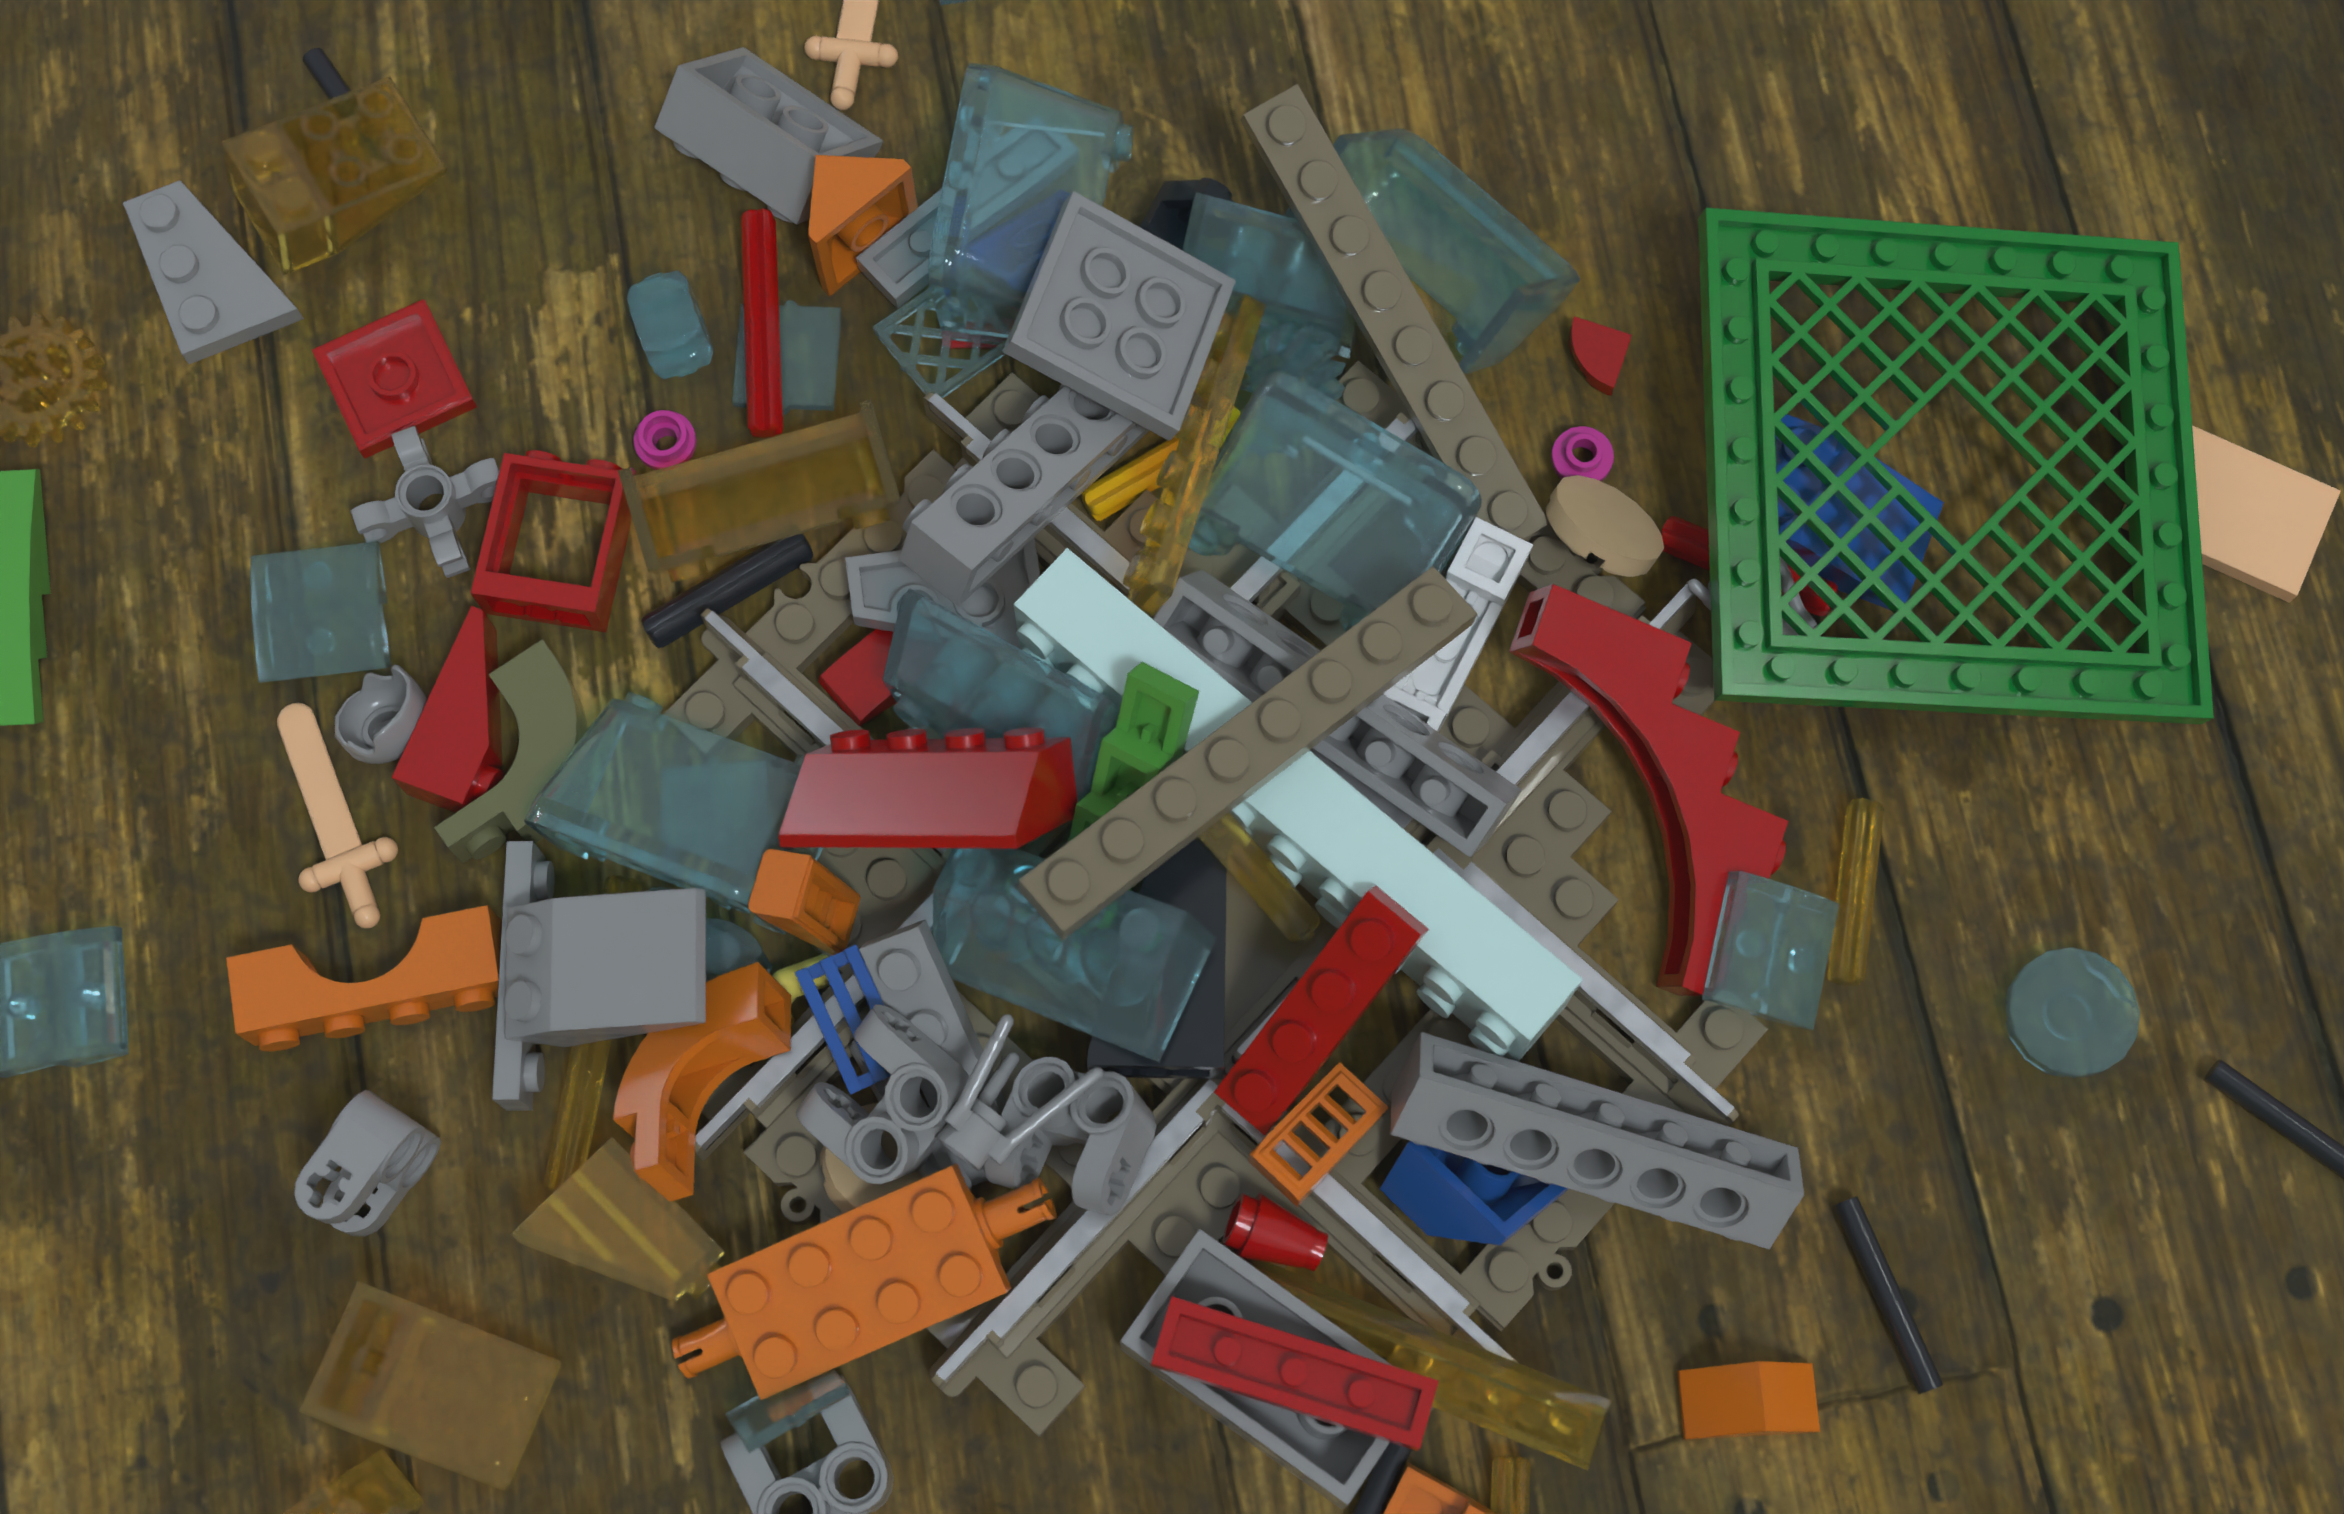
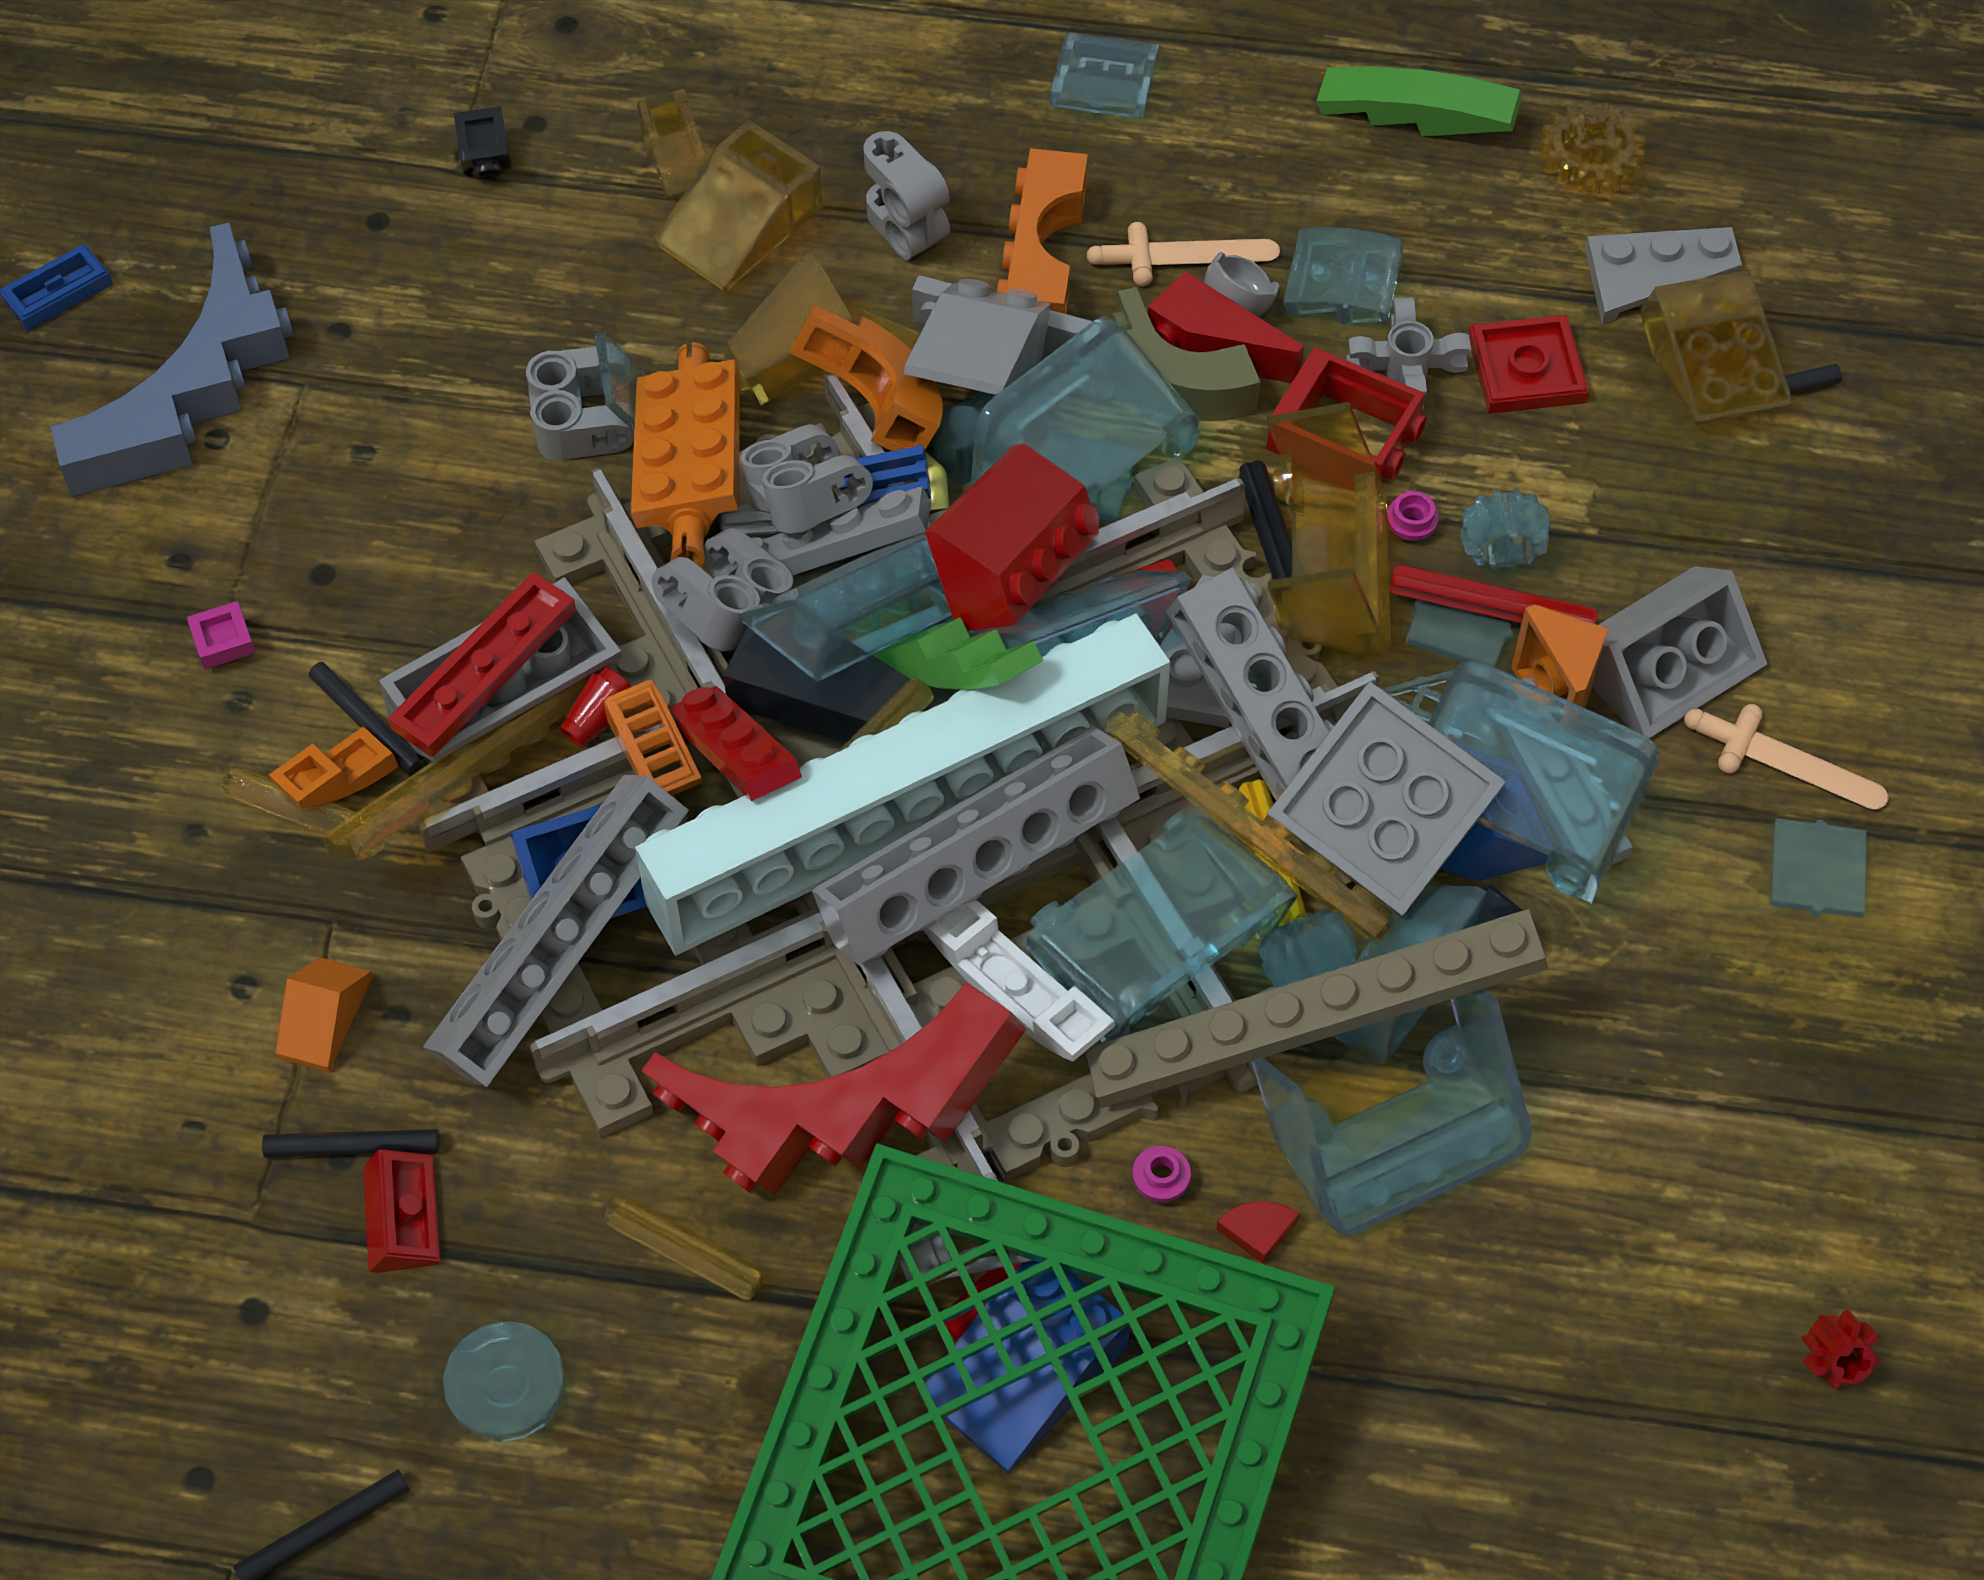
camera: 110 degrees right, 15 degrees down
orange slope [748,849,861,955] -> none
light grey plant [936,1014,1104,1171] -> none
dark tan plate [1018,566,1477,941] -> none
tan tile [1546,475,1664,577] -> none
clear light blue slope [1702,871,1839,1030] -> none
none -> red slope [363,1149,440,1272]

